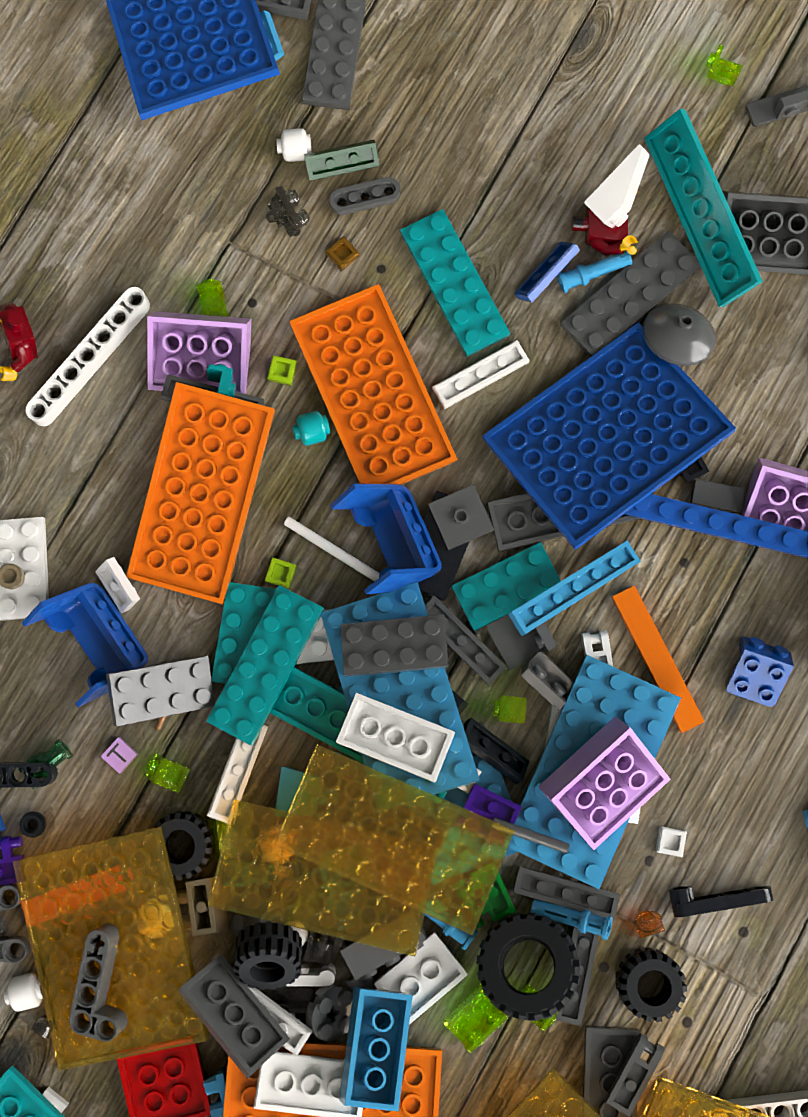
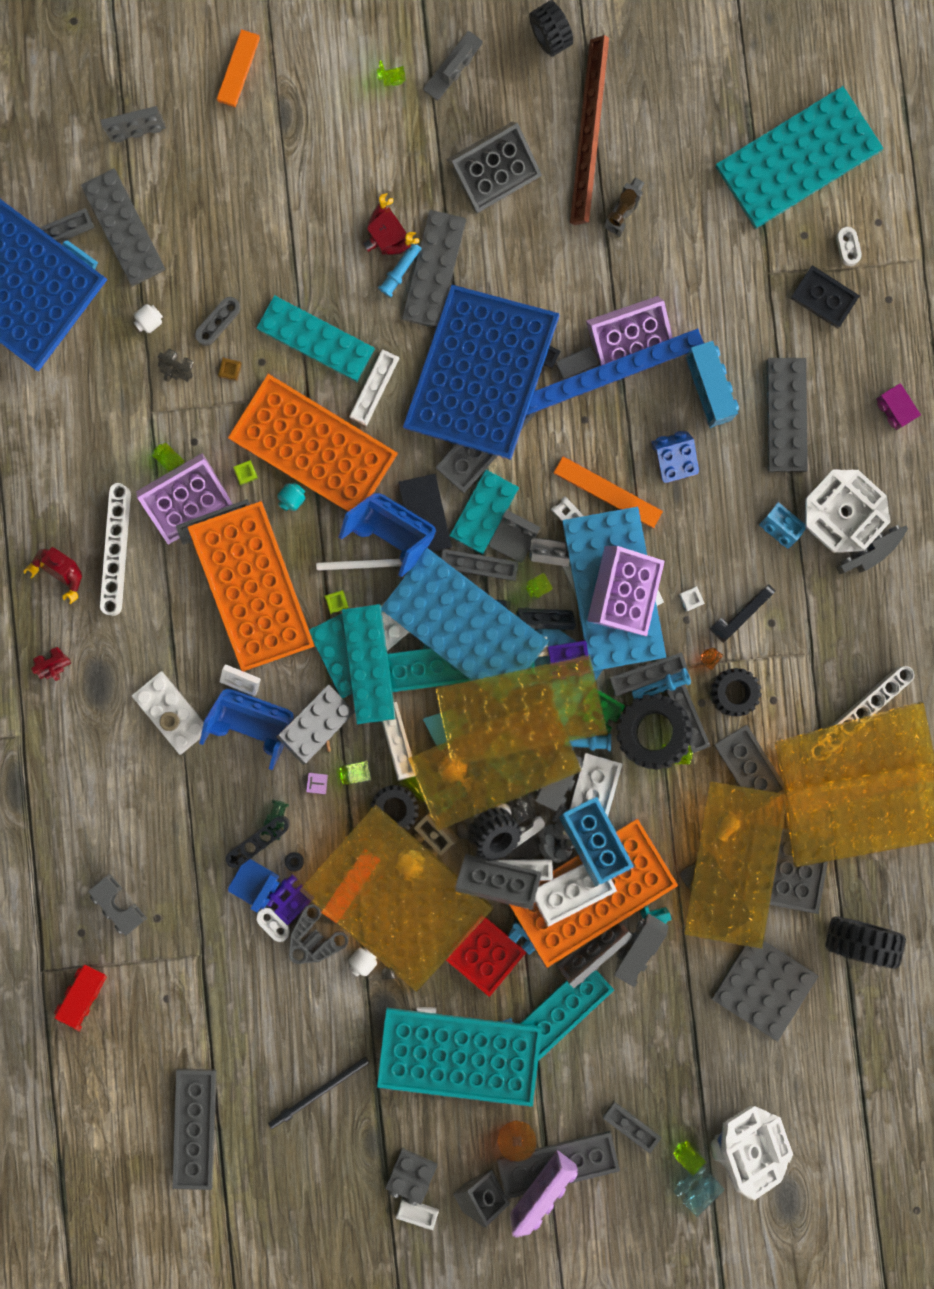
camera: 35 degrees left, 5 degrees up
dark grey beam [69,923,128,1042] -> none
teal bracket [207,364,236,397] -> none
plate [304,140,380,181] -> none
white plate [336,693,455,783] -> none
dark grey plate [341,614,449,677] -> none
dark grey plate [428,484,494,551] -> none
clear neon green bracket [443,985,508,1053] -> none
dark grey bar [491,817,570,854] -> none
dark azure plate [508,540,641,636] -> none
blue tile [514,241,580,302] -> none
white slope [584,144,649,228] -> none
dark grey plate [604,1033,665,1117] -> none
dark grey dish [643,303,716,366] -> none
teal plate [644,109,763,307] -> none

